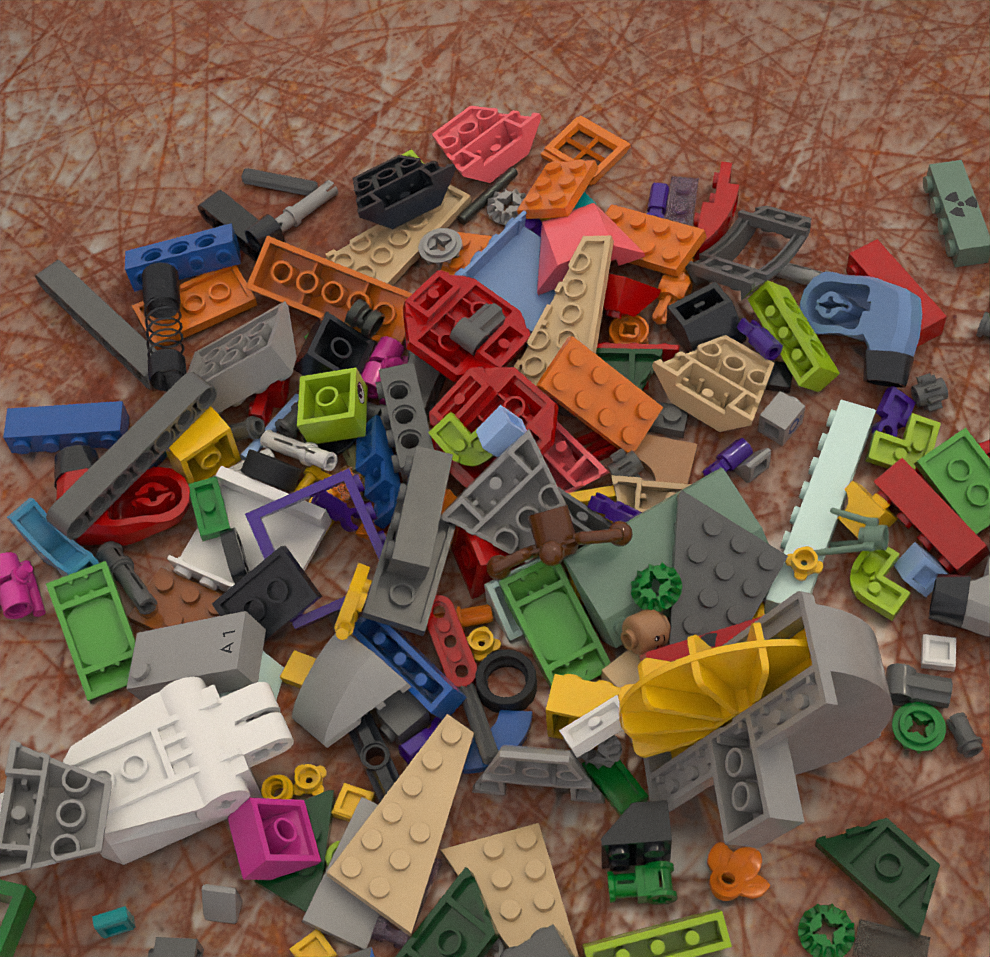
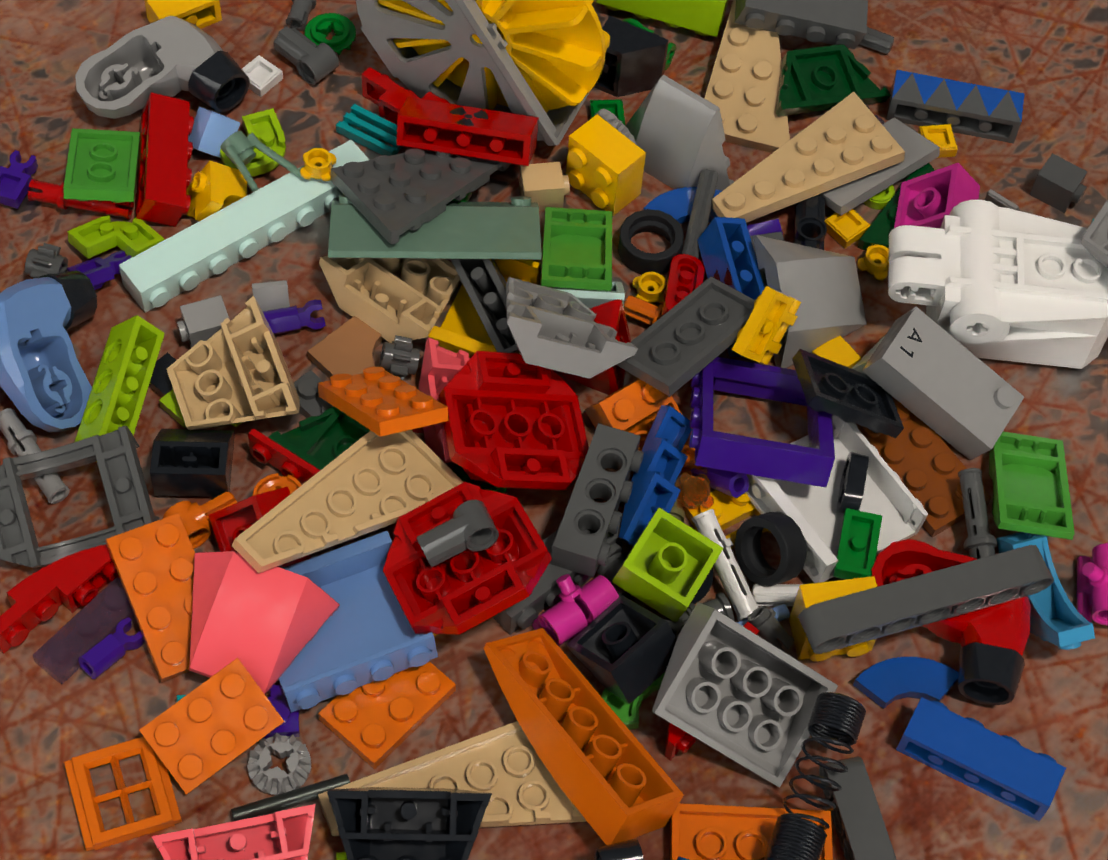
camera: 160 degrees left, 0 degrees up
pearl dark grey wheel [345,299,385,339] -> none
dark grey brick [384,446,453,580] -> none
light grey gear [418,228,463,266] -> none
lime plate [428,412,495,466] -> none
light blue panel [476,405,527,458] -> none
reddish brown wheel [487,505,633,580] -> none
white plate [559,695,623,758] -> none
dark purple plate [587,492,642,523] -> none
medium nougat head [621,609,671,656] -> none
green gear [631,562,682,612] -> none
dark purple bar [737,317,783,360] -> none

